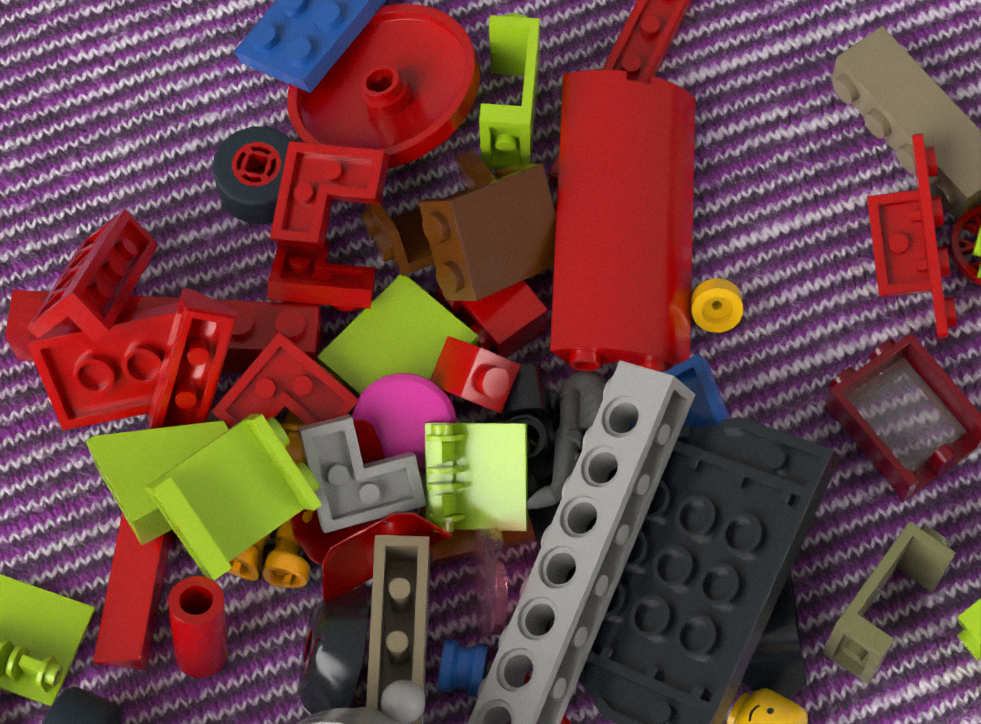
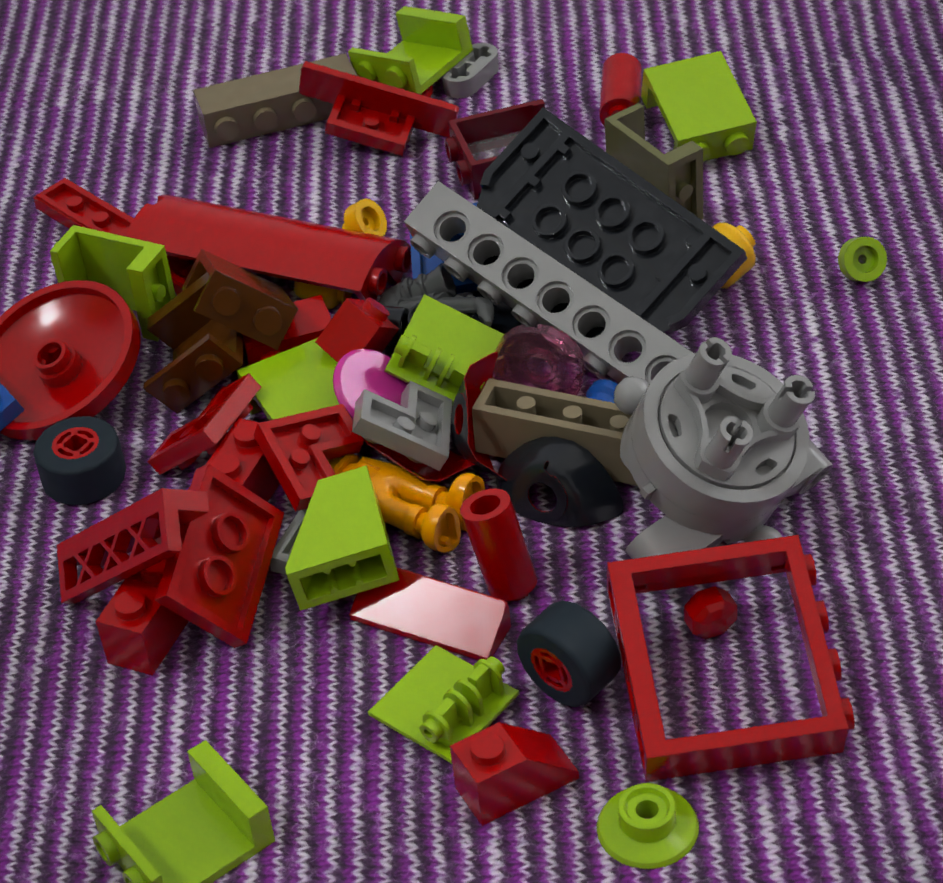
camera: 70 degrees left, 25 degrees down
lime panel [145,414,322,580] -> none
red slope [148,287,237,429] -> none
red plate [270,141,390,249] -> none

